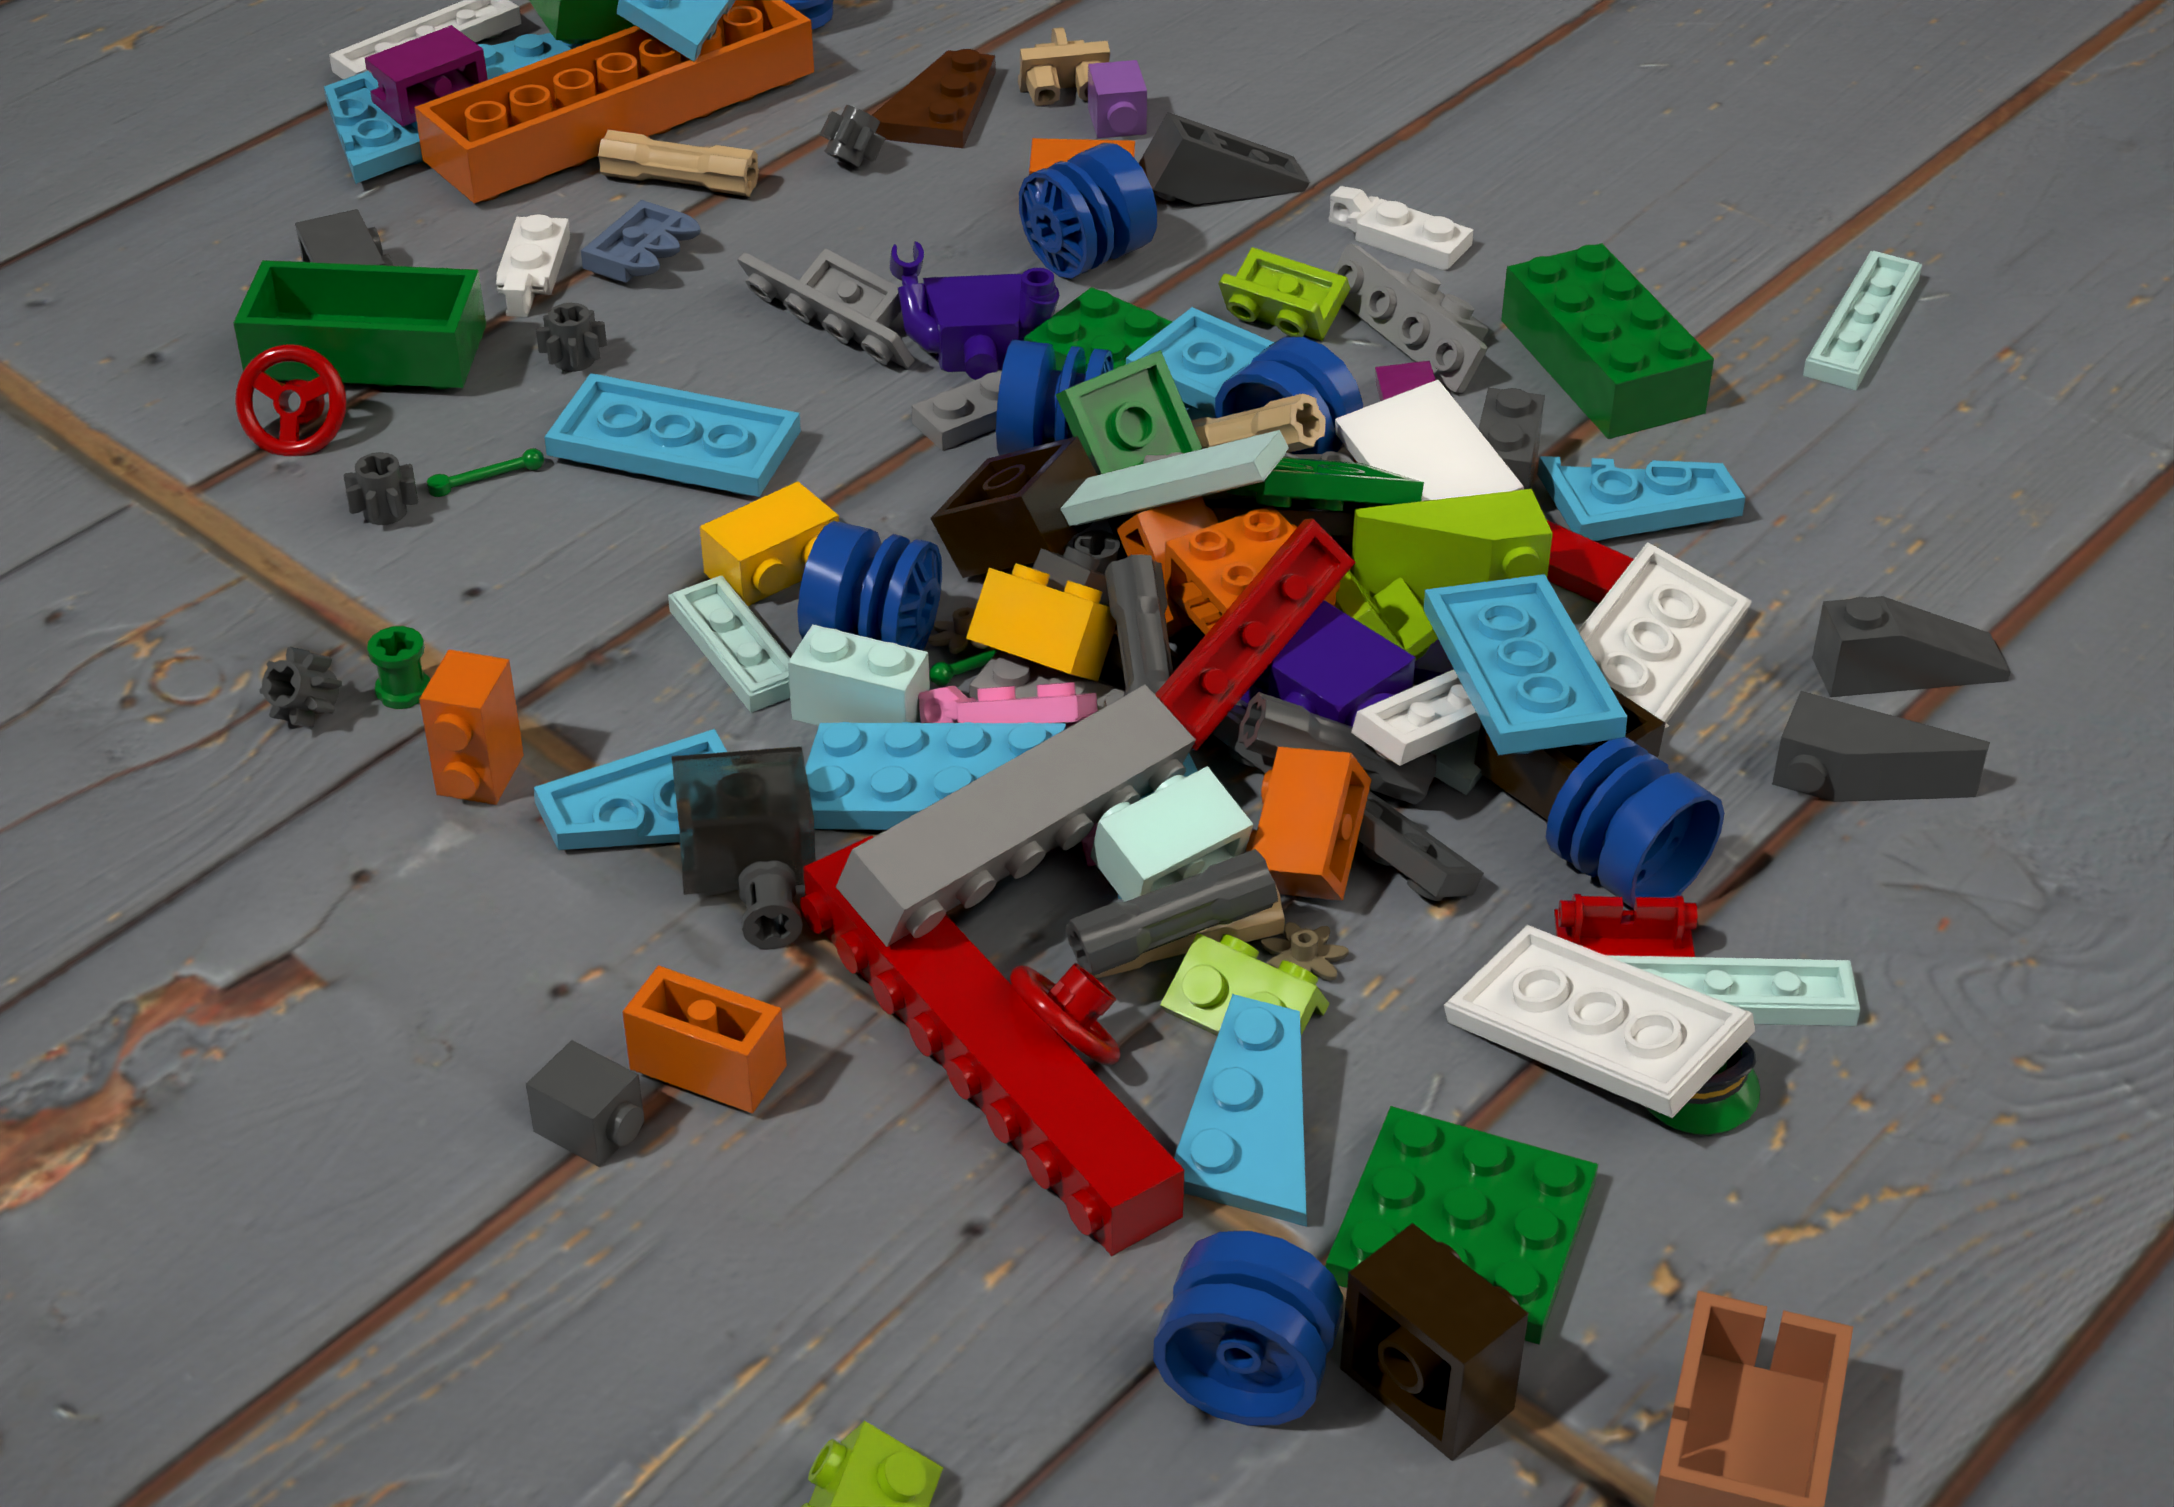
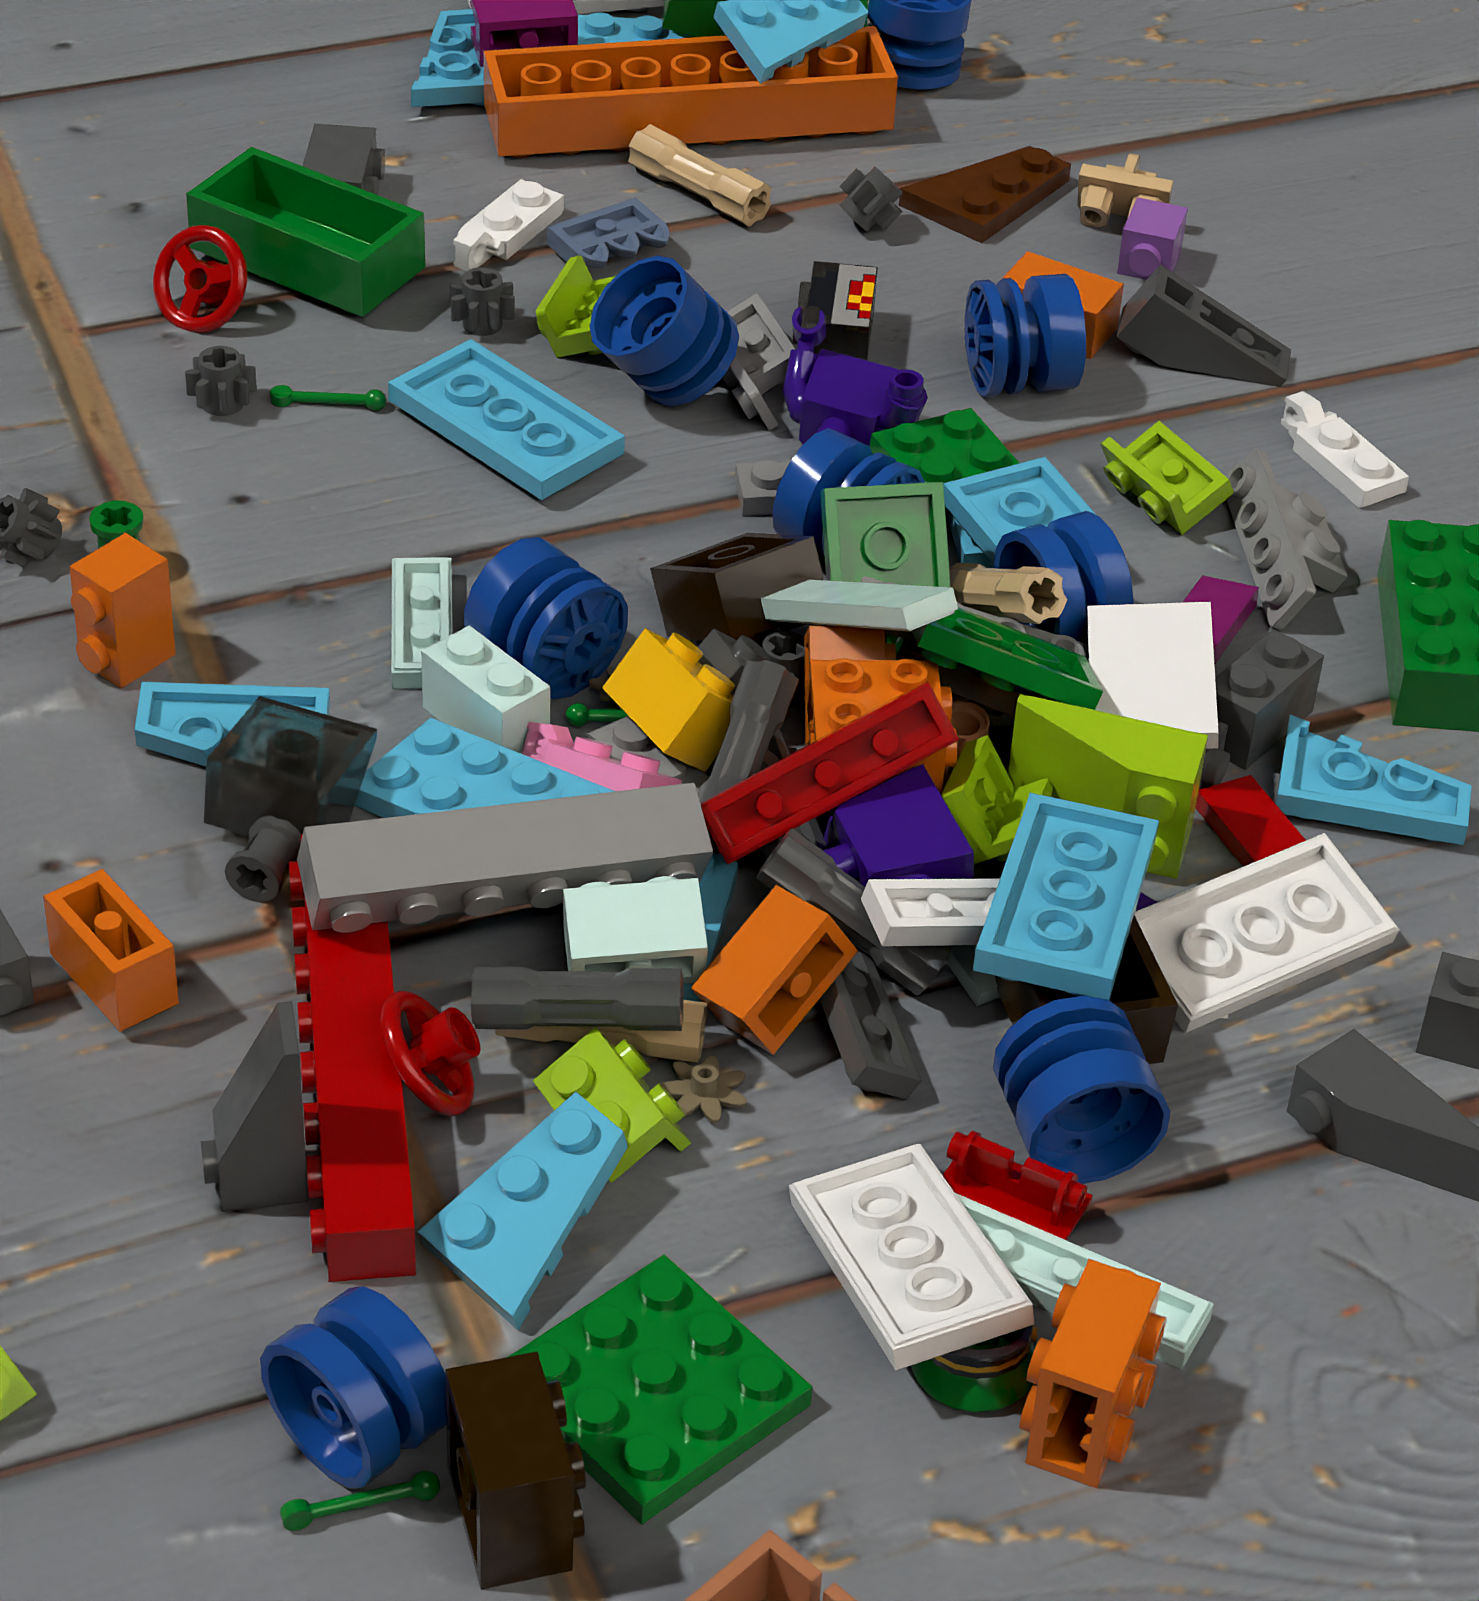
camera: 25 degrees right, 0 degrees up
yellow brick [700,481,839,606] -> none
none -> dark grey slope [201,1001,308,1212]
none -> green hinge [279,1470,440,1531]
none -> lime bracket [536,255,615,358]
none -> blue wheel [590,256,739,406]
none -> brick [793,261,878,361]
none -> orange brick [1019,1259,1167,1488]

